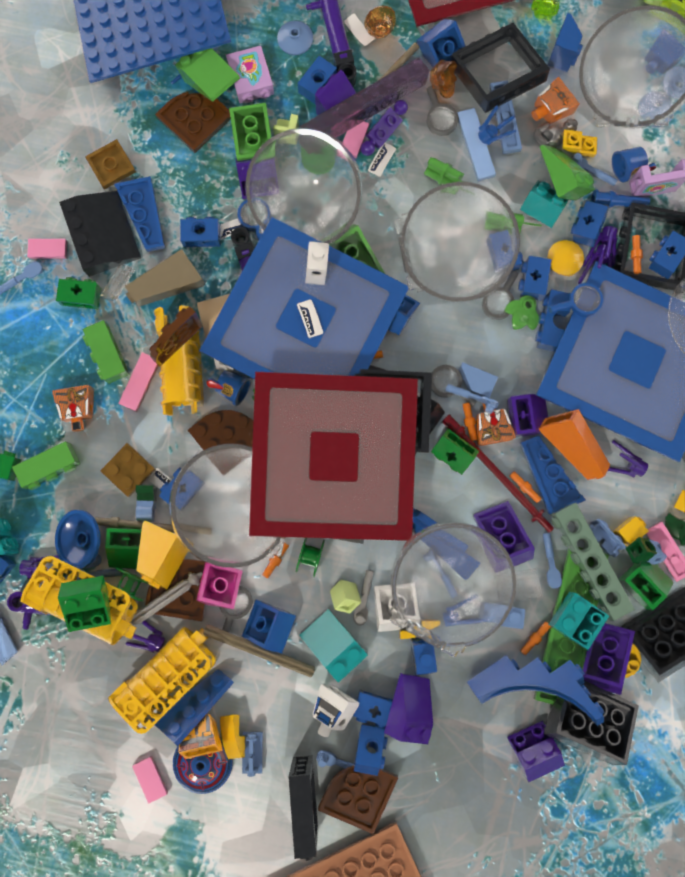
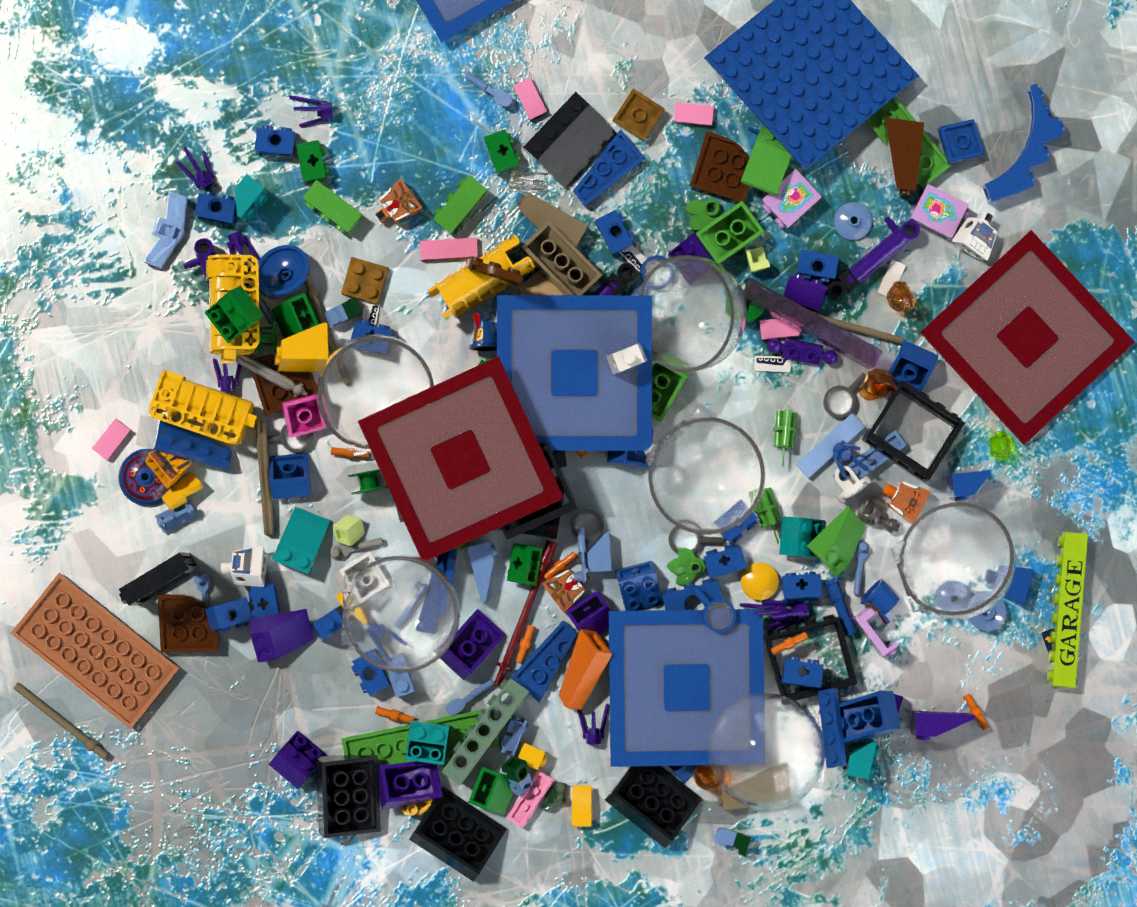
camera: 60 degrees right, 5 degrees up
reddish brown plate [188,410,253,475] -> none
white sticker [297,300,323,338] -> none
blue arch [467,655,605,726] -> none
yellow slope [563,129,597,158] -> none
none -> blue brick [351,650,391,696]
none -> medium blue slope [467,542,497,603]
none -> dark tan slope [520,220,602,295]
none -> blue bracket [615,561,663,611]
none -> bright pink tile [674,102,714,126]
none -> bright green plate [685,199,721,230]
none -> white tile [835,466,872,503]

